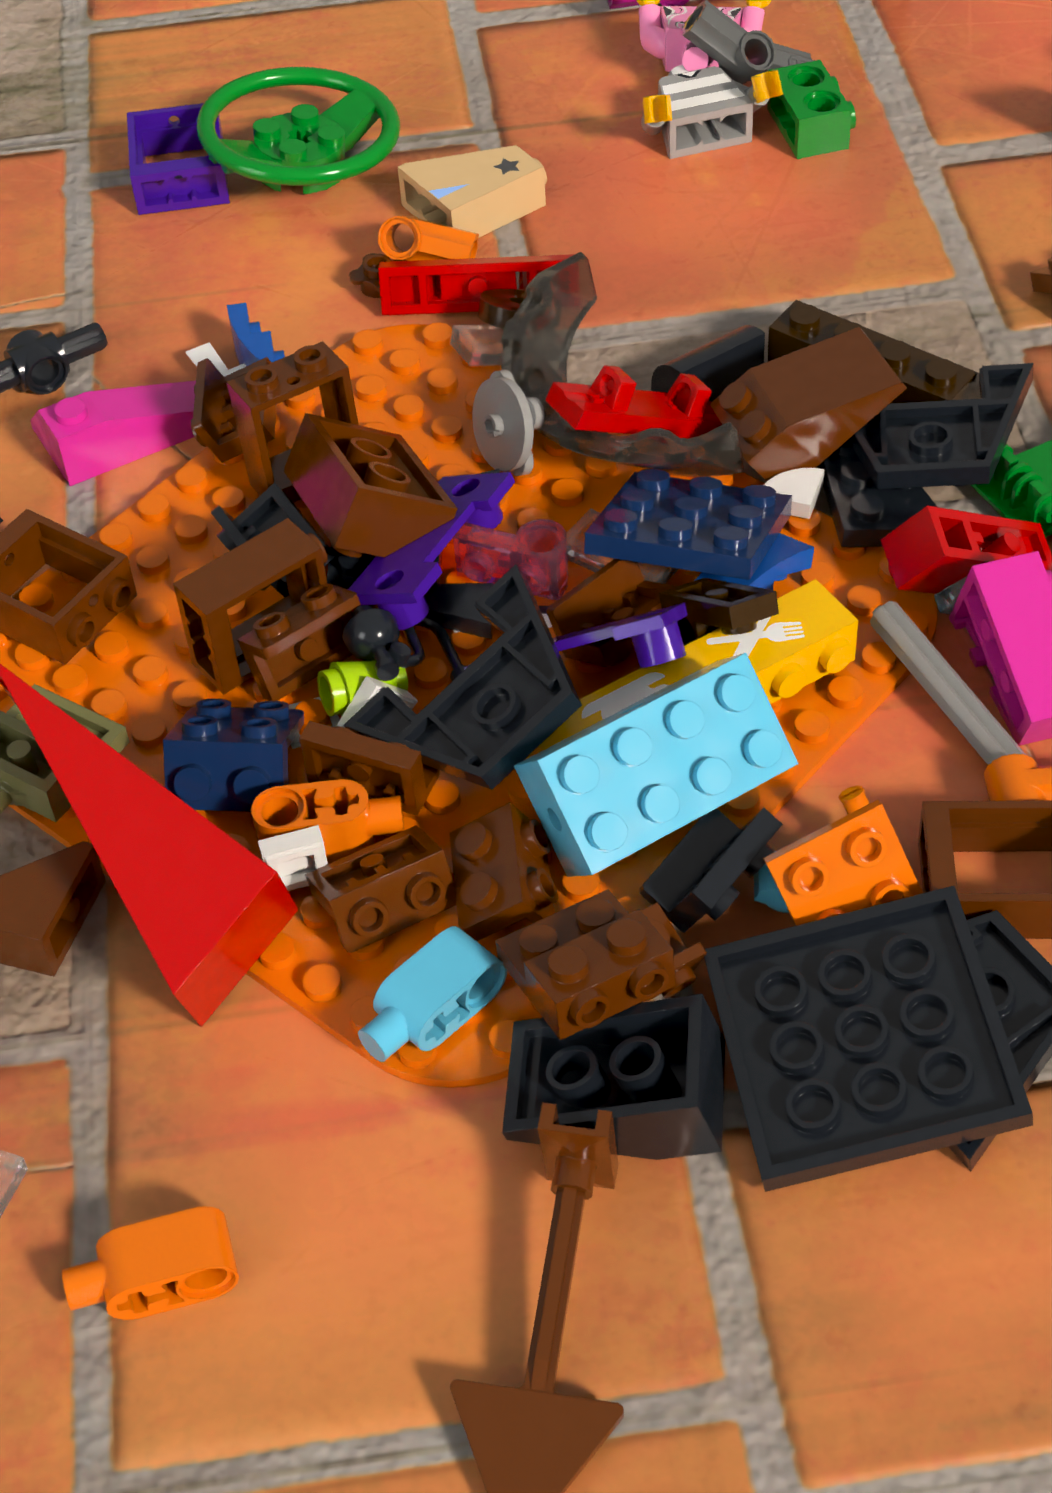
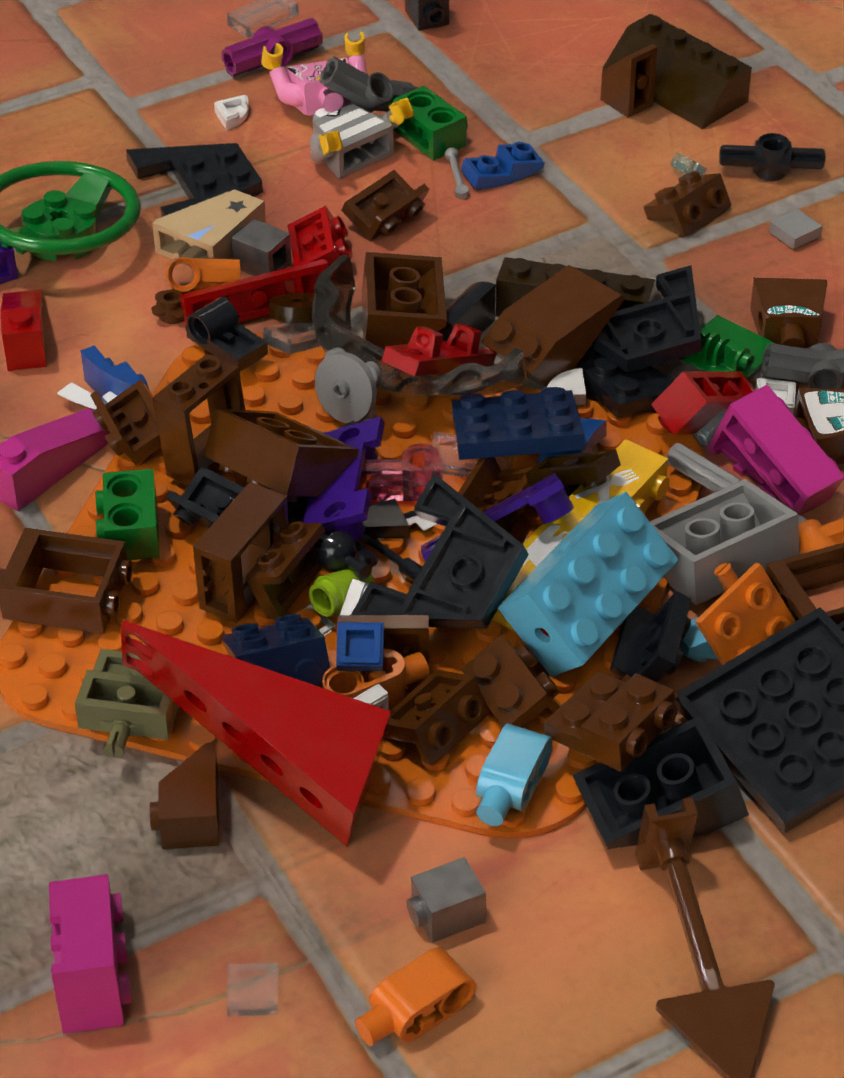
camera: 25 degrees left, 5 degrees down
none -> red slope [1,289,47,371]
none -> green brick [95,469,160,560]
none -> black wing [126,143,263,217]
none -> black plate [186,297,268,372]
none -> white tile [214,95,249,131]
none -> flat silver brick [231,219,292,276]
none -> red bracket [287,205,353,277]
none -> blue tile [336,622,384,671]
none -> reddish brown bracket [341,170,430,241]
none -> reddish brown slope [362,252,447,357]
none -> flat silver brick [406,857,486,943]
none -> light grey hinge [445,148,469,199]
none -> blue slope [461,142,545,189]
none -> light grey slope [650,479,800,605]

